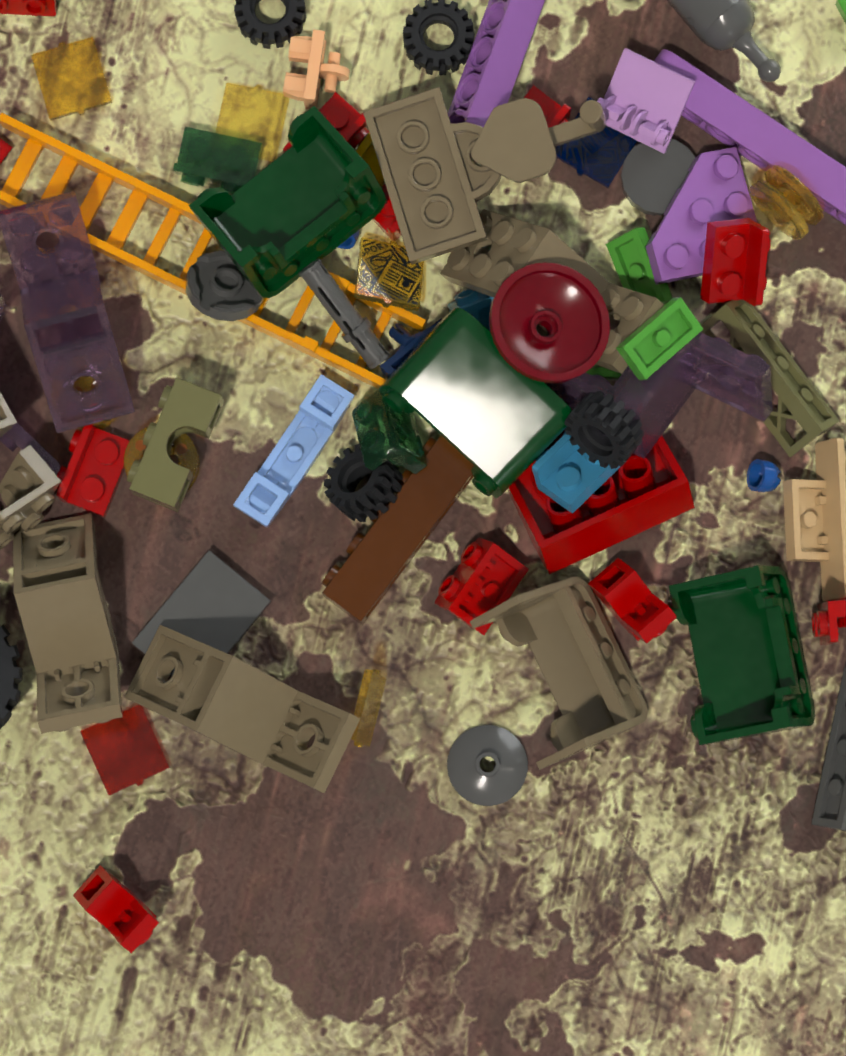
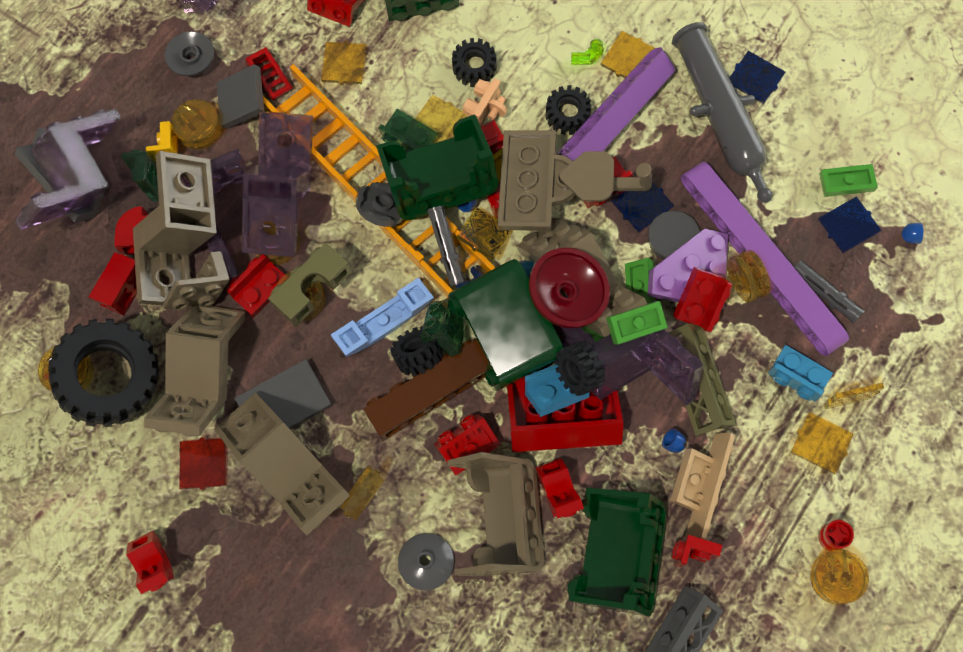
camera: 20 degrees right, 10 degrees down
lavender hinge [597,48,695,154] -> none

